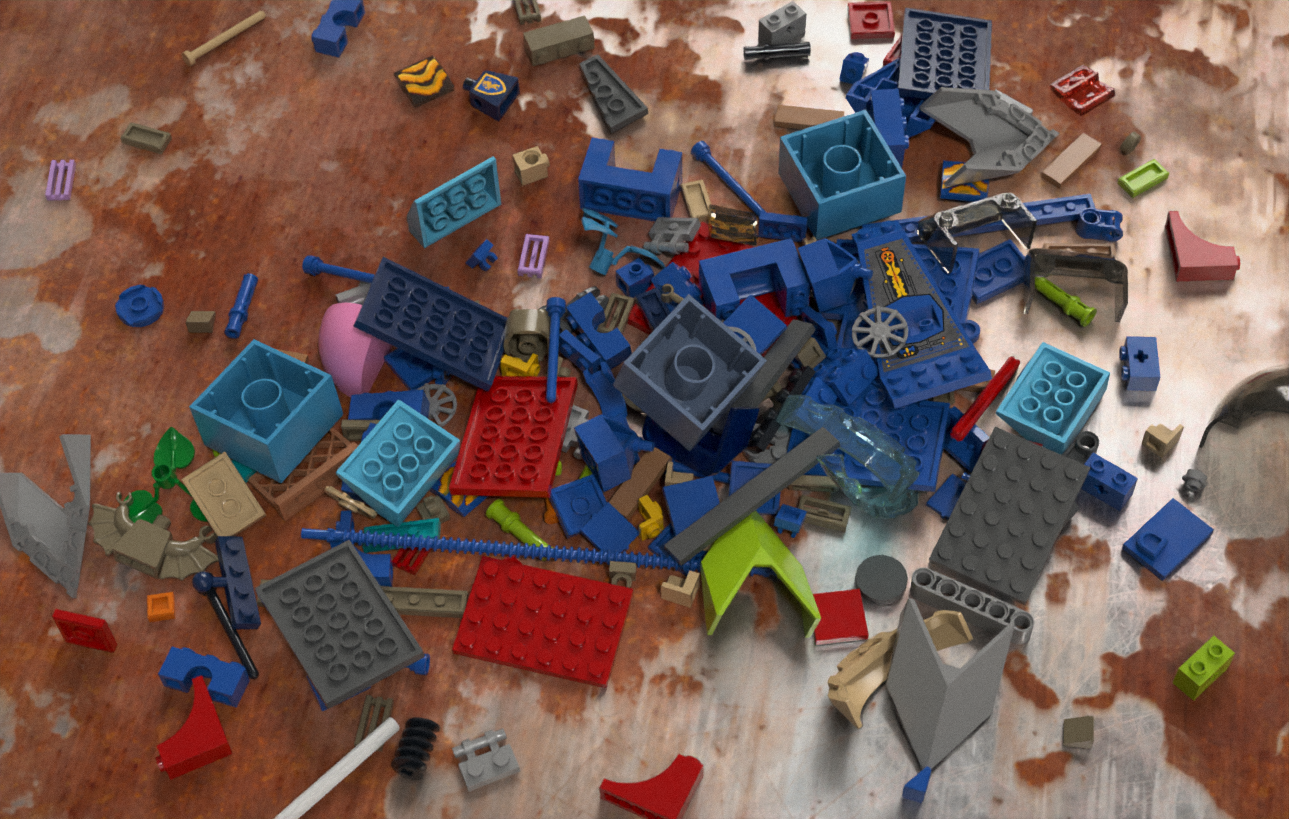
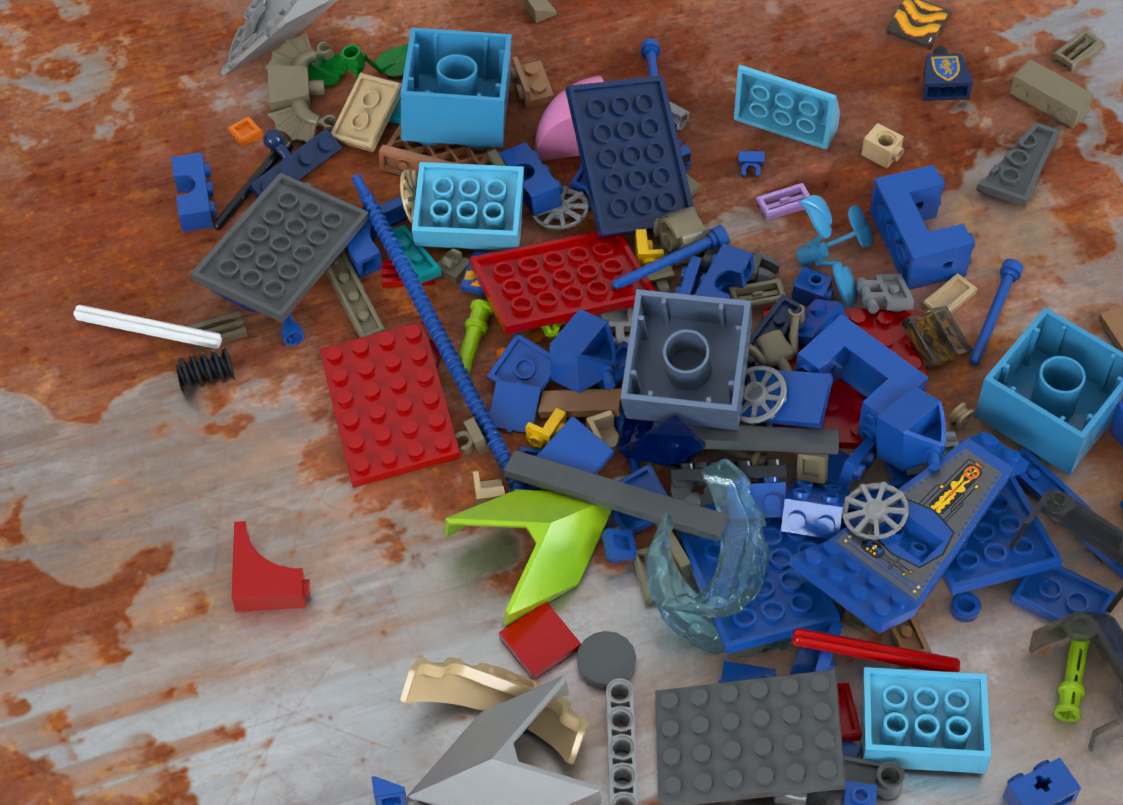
camera: 60 degrees right, 0 degrees up
red tile [52,609,118,653] -> none
red arch [155,675,233,780] -> none
blue pin [224,273,258,339] -> none
light grey plate [452,728,520,791] -> none
blue bracket [758,212,808,242] -> none

